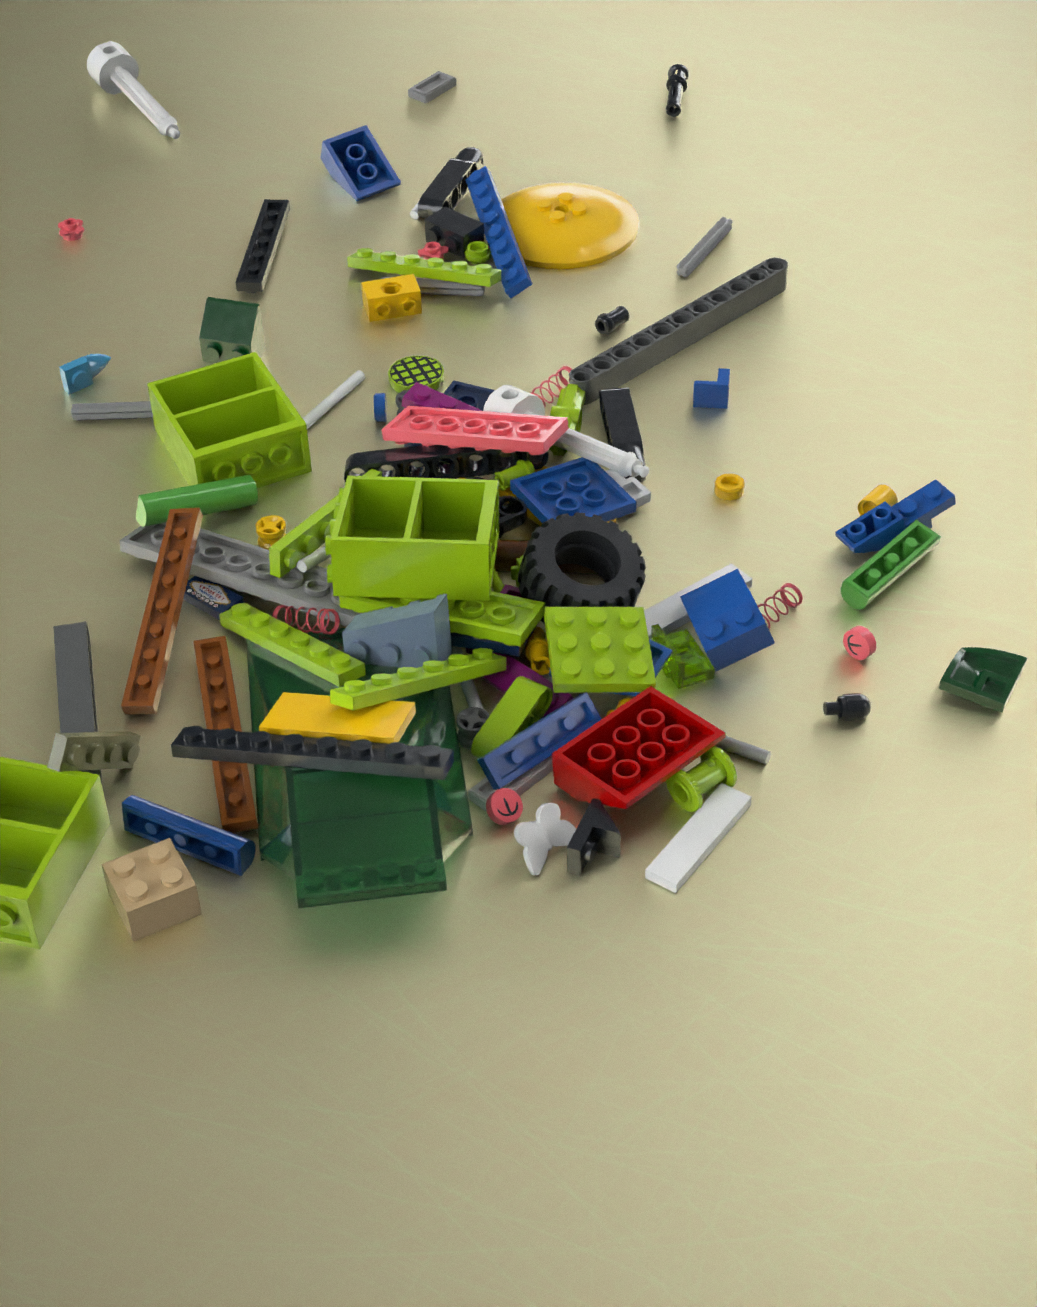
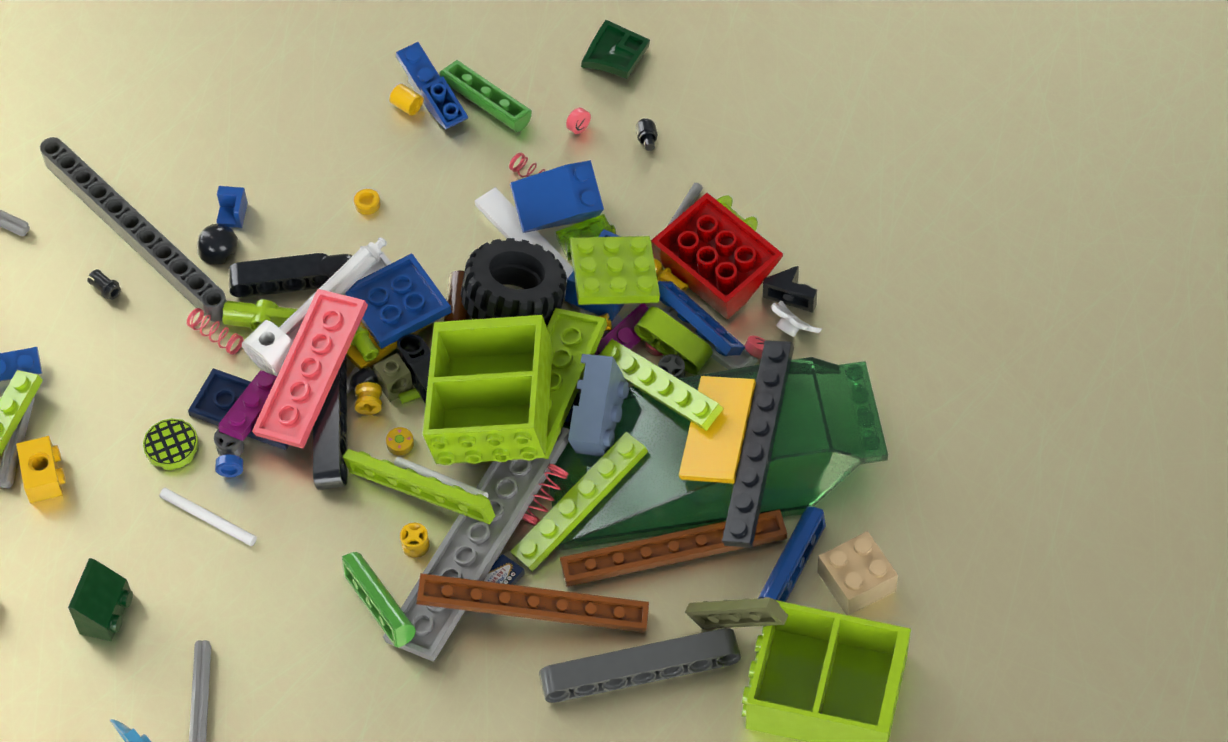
camera: 90 degrees left, 15 degrees up
lime container [147,352,312,488] -> none
white tile [645,783,752,893] -> none
none -> black hair [197,223,238,264]

